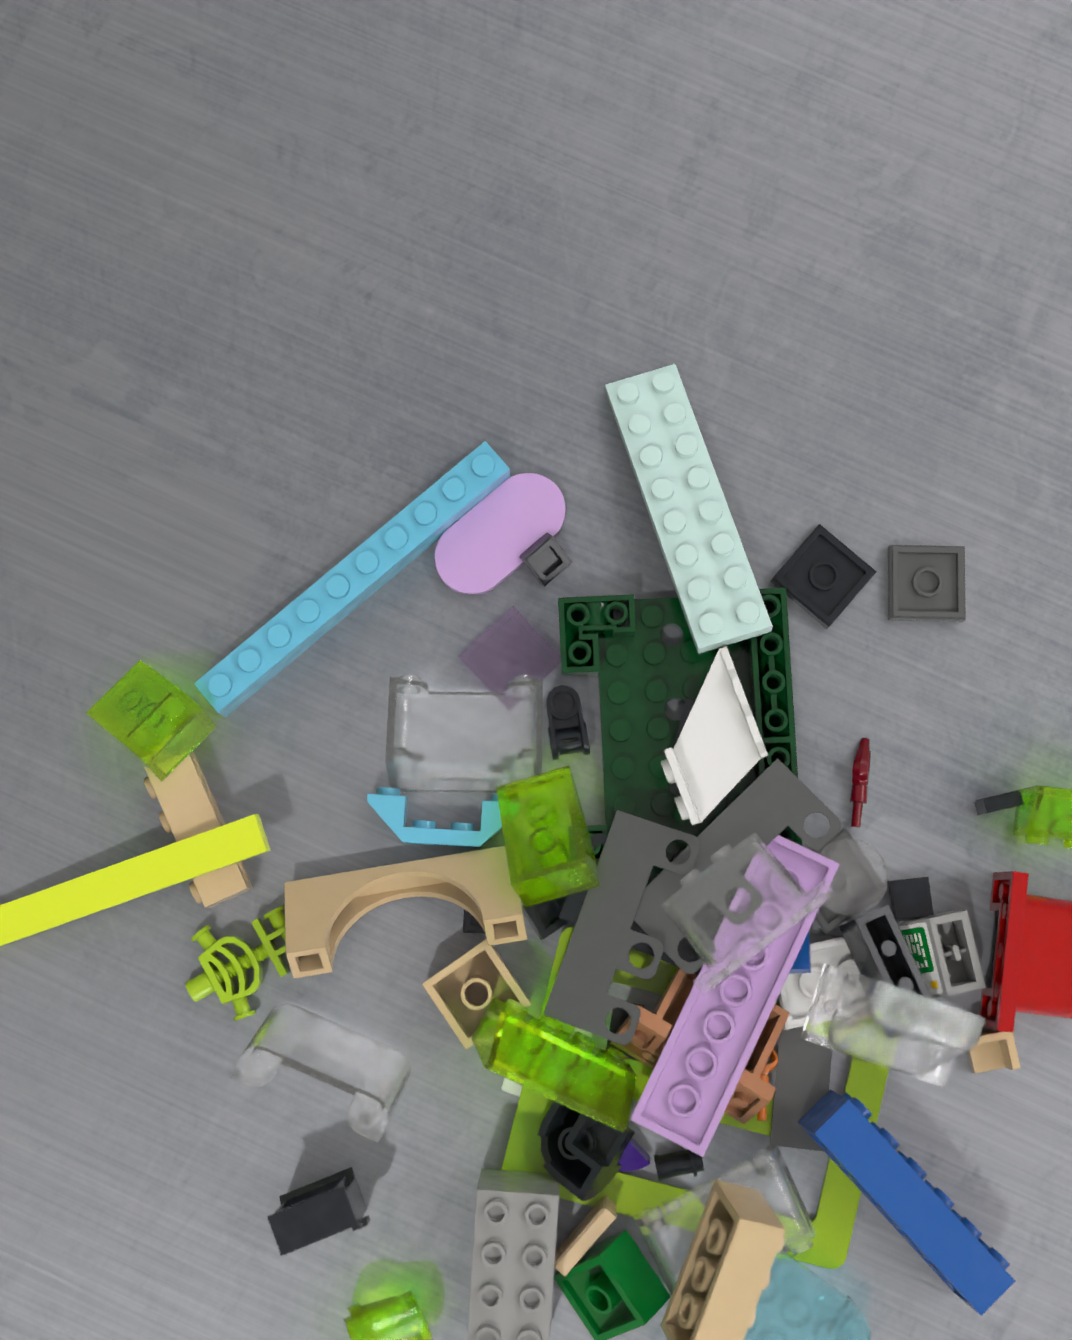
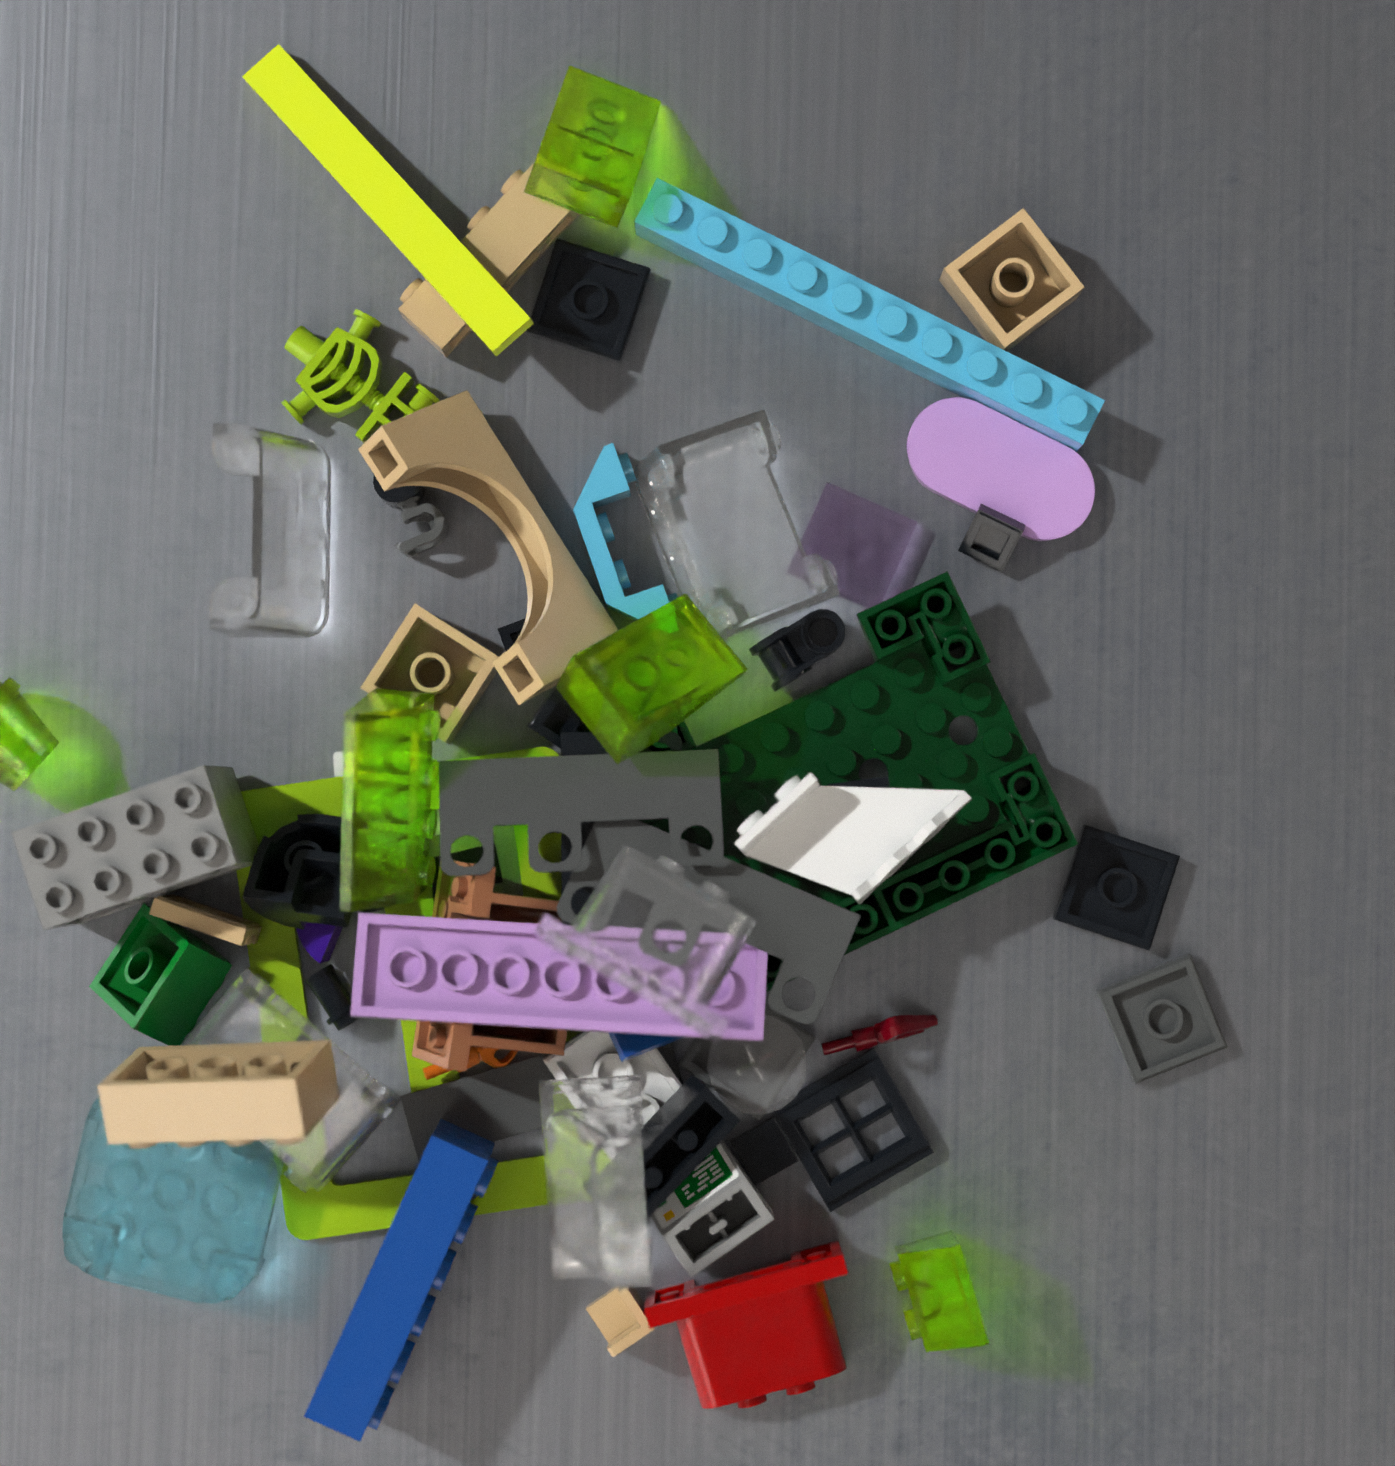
camera: 70 degrees right, 5 degrees up
black piece [267,1167,370,1256] -> none
light aqua plate [605,364,772,654] -> none
black tile [974,790,1024,815] -> none
none -> dark grey leg [373,476,448,557]
none -> black tile [526,238,651,364]
none -> black piece [770,1047,934,1212]
none -> tan brick [939,208,1085,352]

